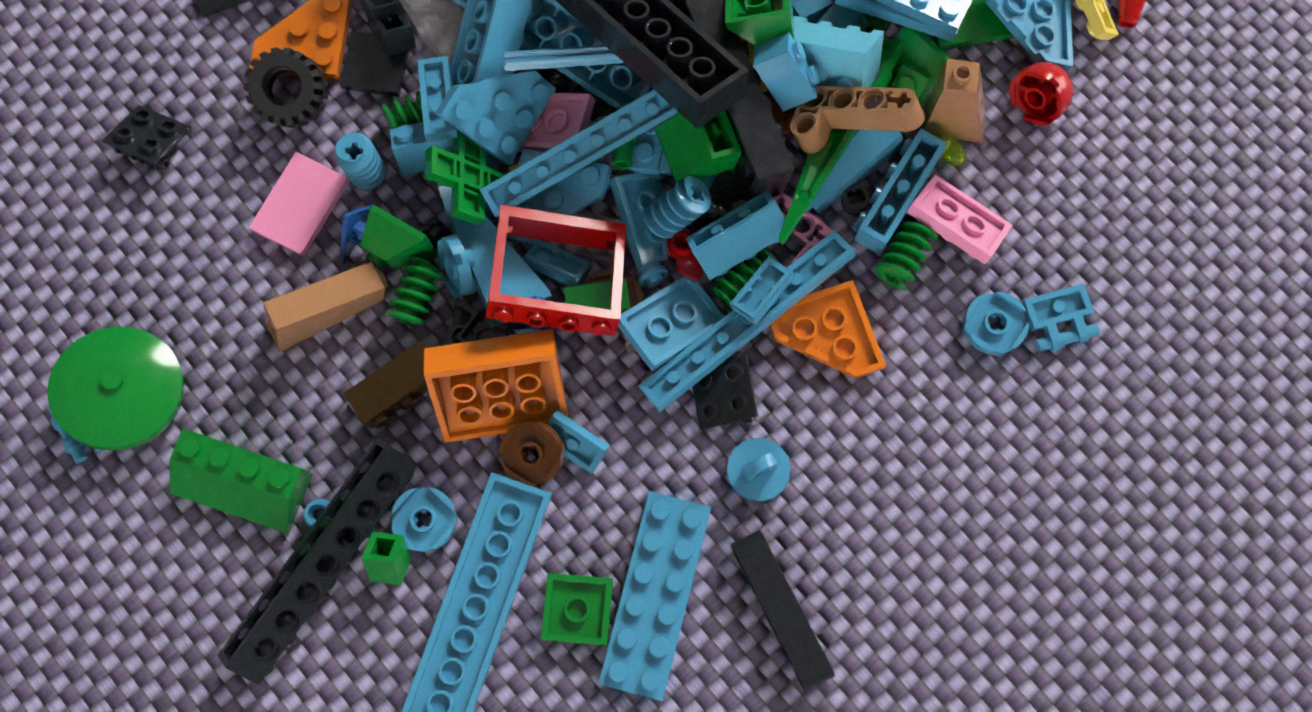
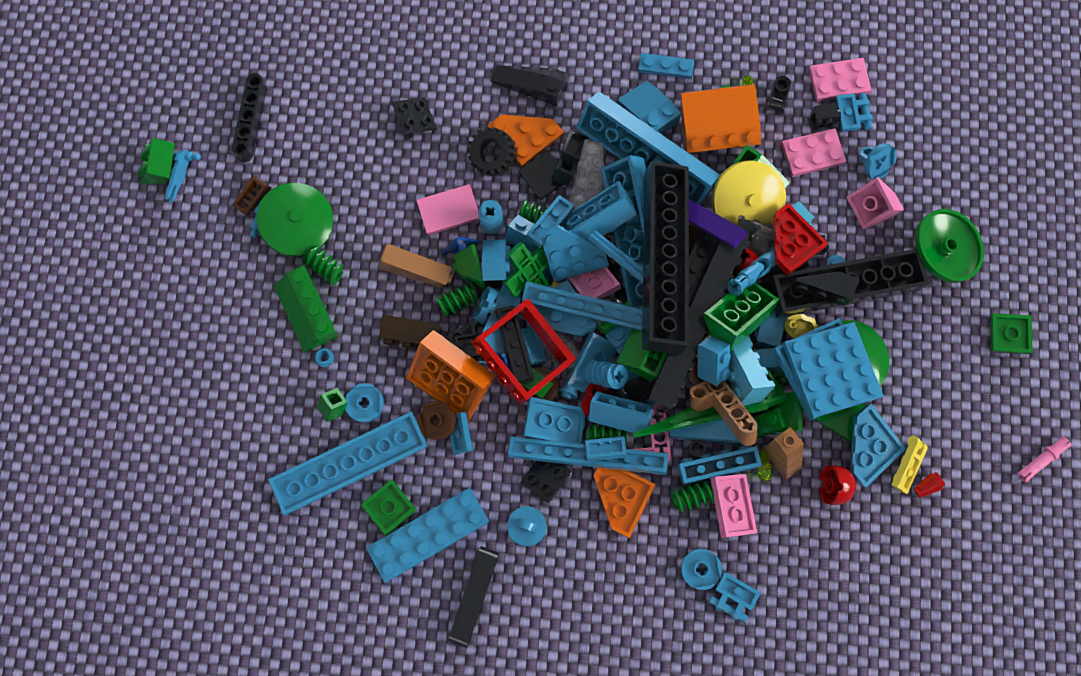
camera: 45 degrees right, 0 degrees up
black brick [217,437,418,685] -> none
none -> reddish brown slope [232,175,272,216]
none -> green piece [302,246,344,286]
none -> dark azure brick [482,239,510,281]
none -> black tile [495,305,534,383]

